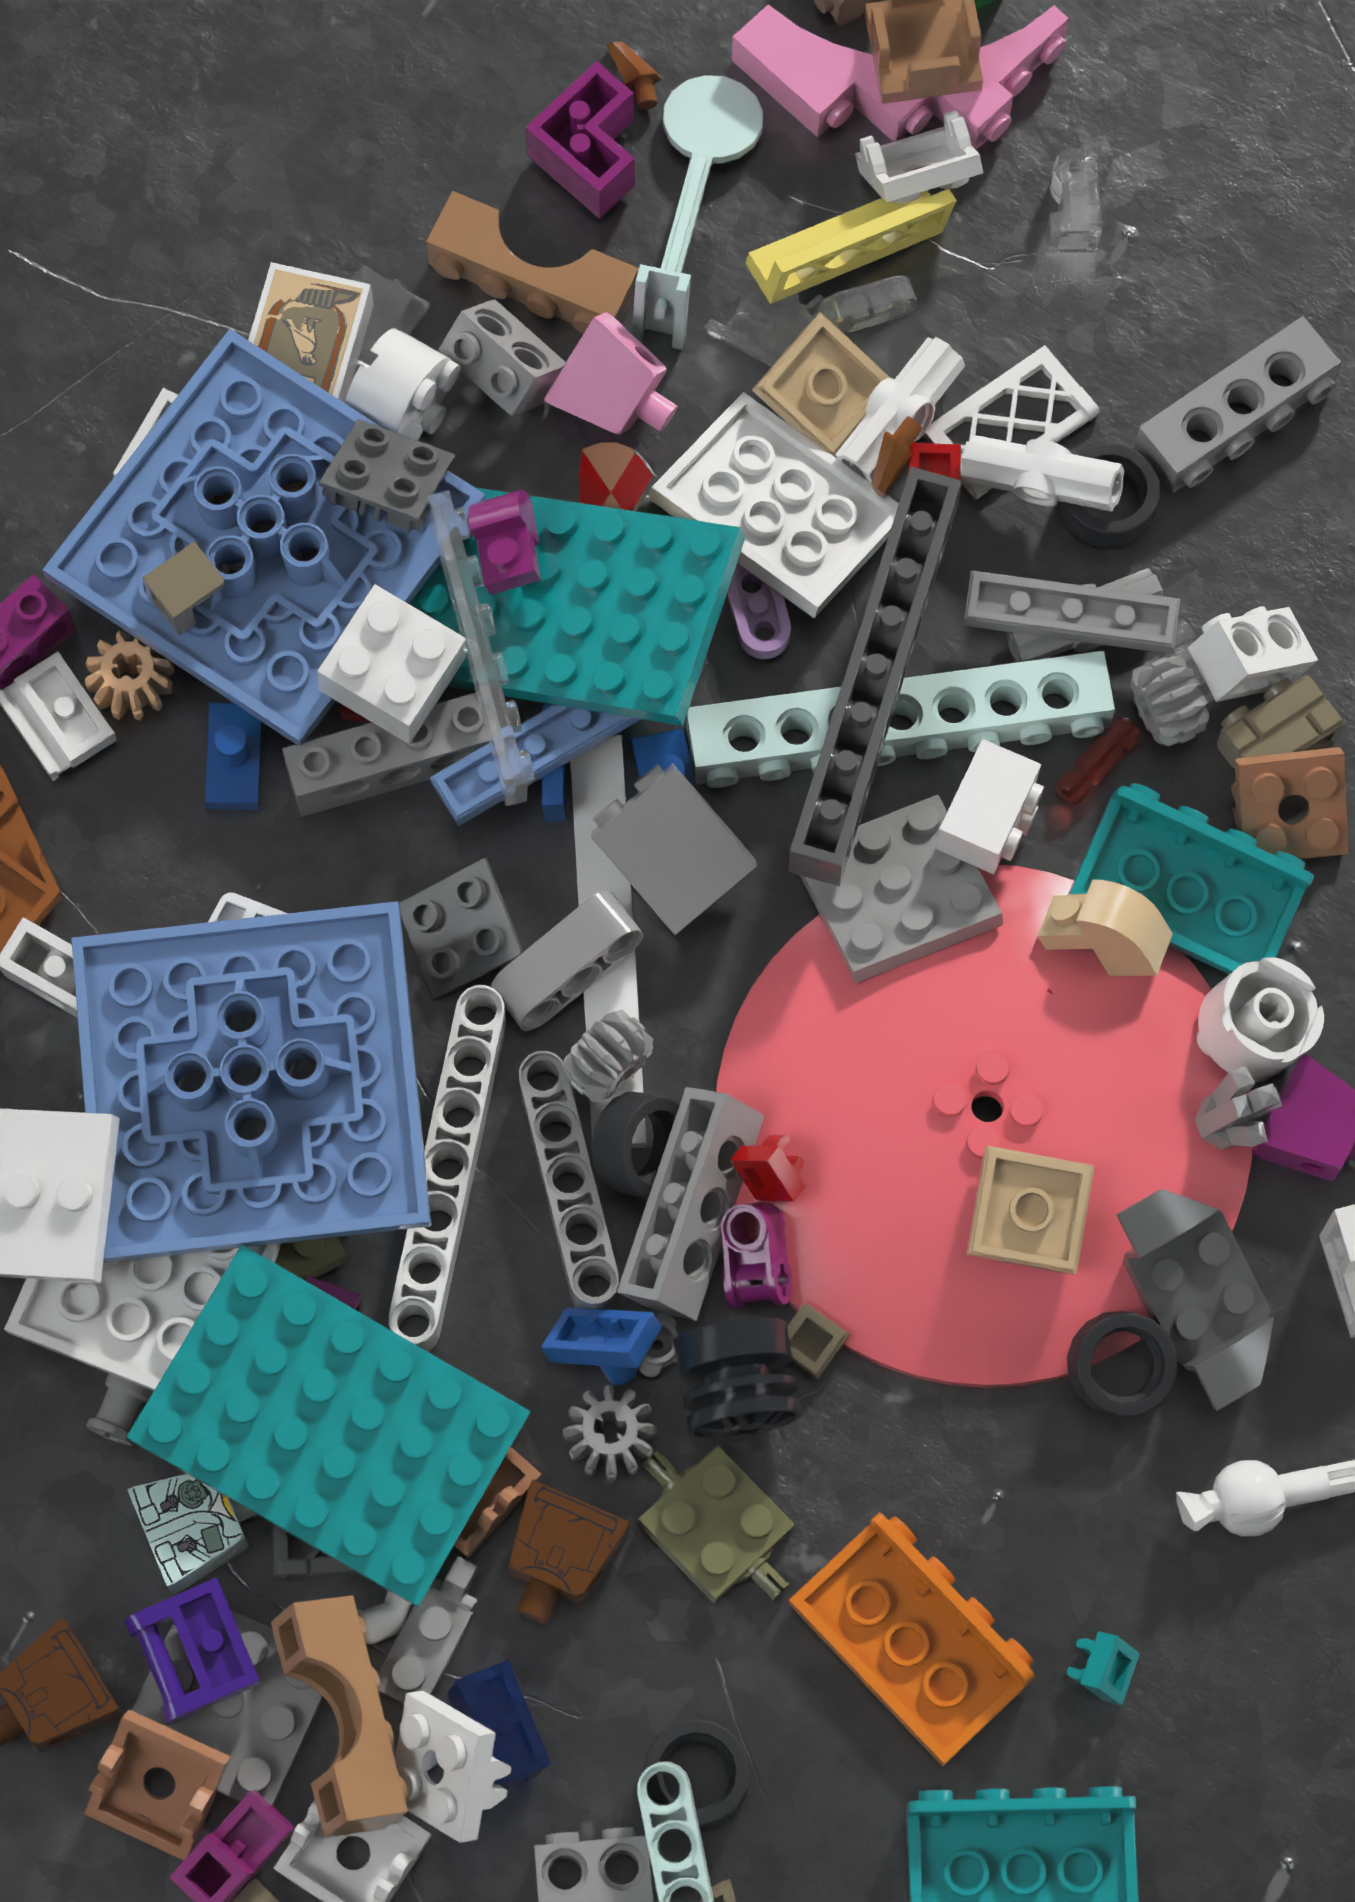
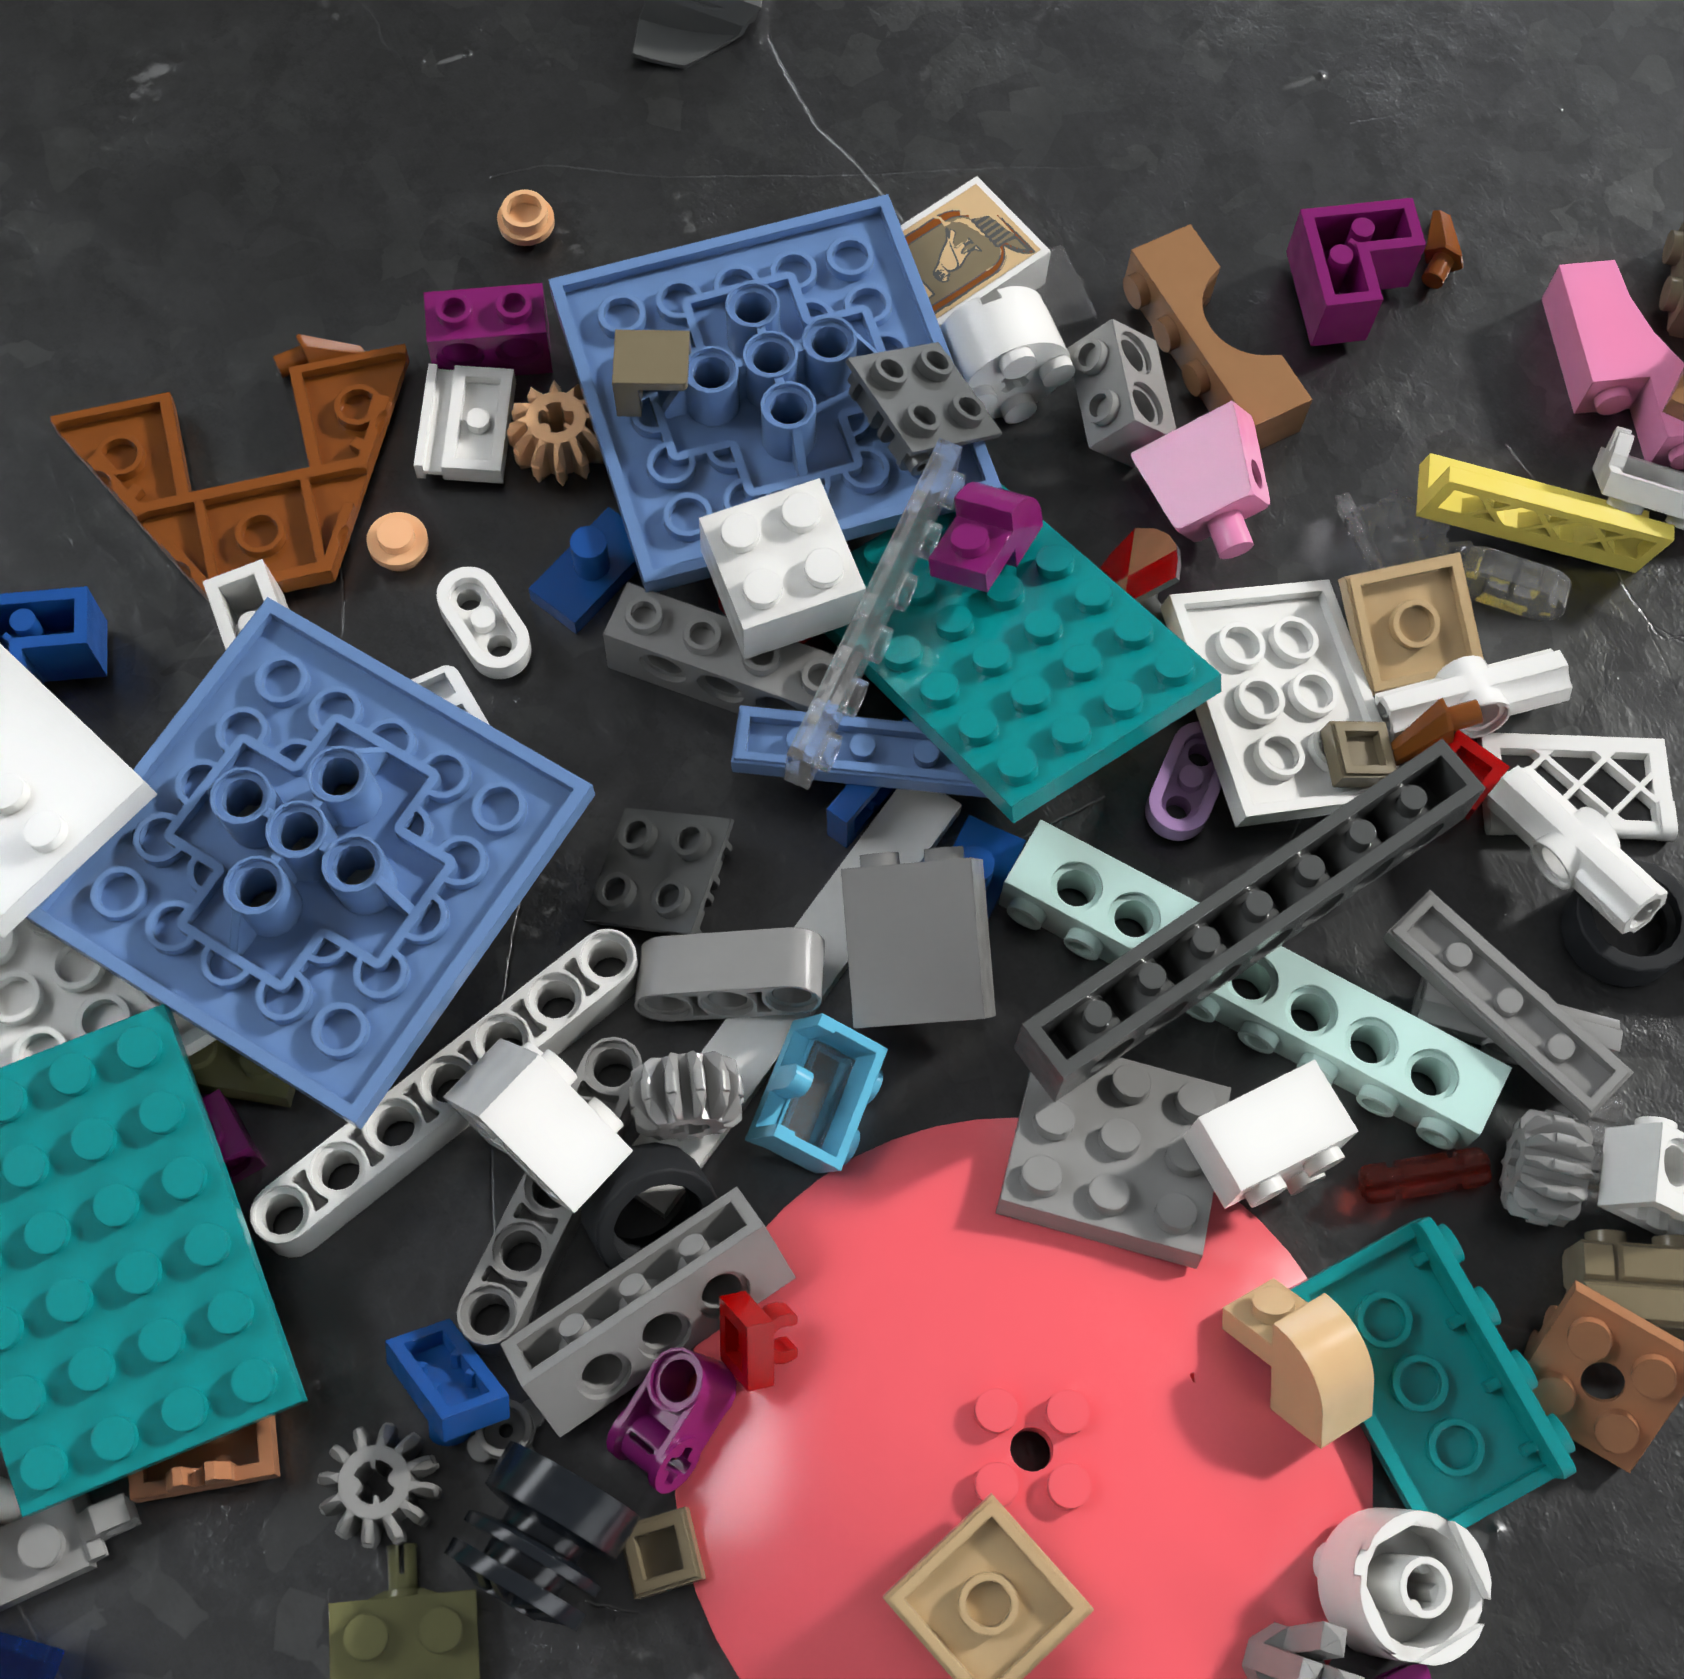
camera: 35 degrees right, 5 degrees down
reddish brown torso [509,1479,630,1624] -> none
light aqua piece [632,75,763,350] -> none
none -> light nougat plate [366,512,429,572]
none -> white plate [436,567,532,679]
none -> white brick [443,1038,633,1213]
none -> medium azure window [745,1013,888,1174]
none -> dark tan tile [1320,721,1397,787]

